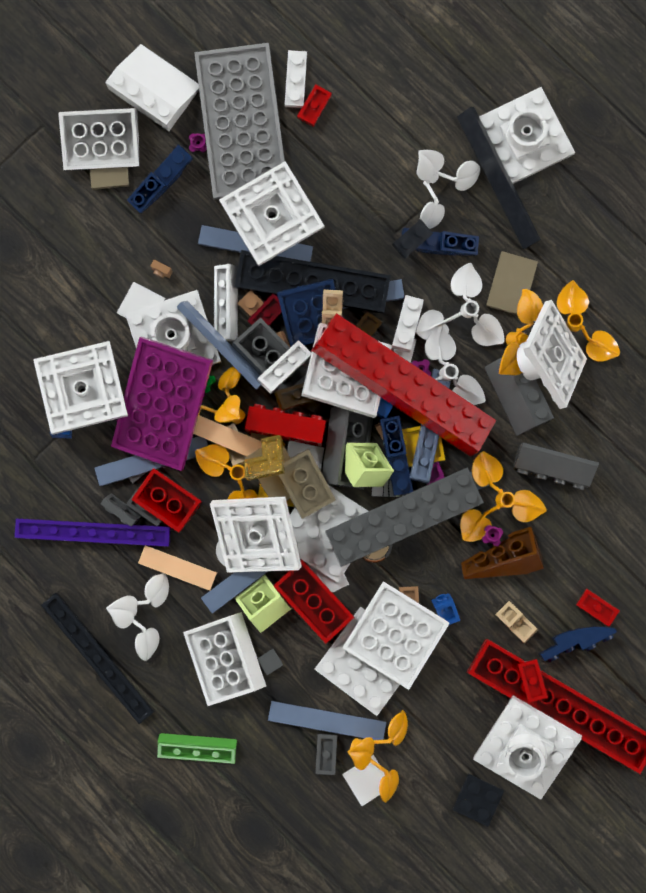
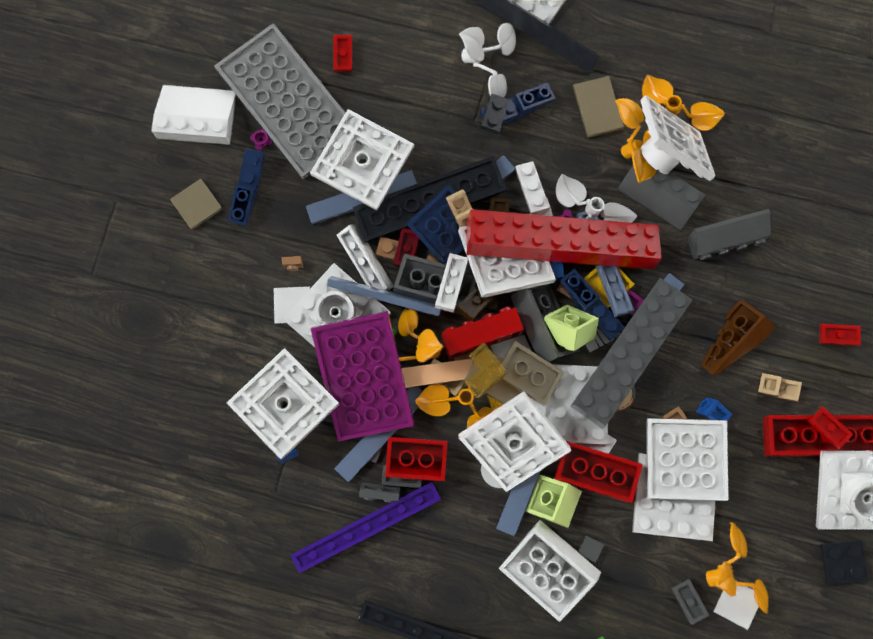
camera: 30 degrees left, 5 degrees down
white slope [59,108,139,170] -> none
white plant [106,573,169,661] -> none
light nougat tile [138,545,217,591] -> none
sand blue tile [268,701,386,740] -> none
white plate [285,50,307,108] -> none
white plant [416,263,504,346] -> none
light orange plant [460,451,547,542] -> none
magenta plate [482,525,503,546] -> none
dark blue slope [538,627,617,663] -> none

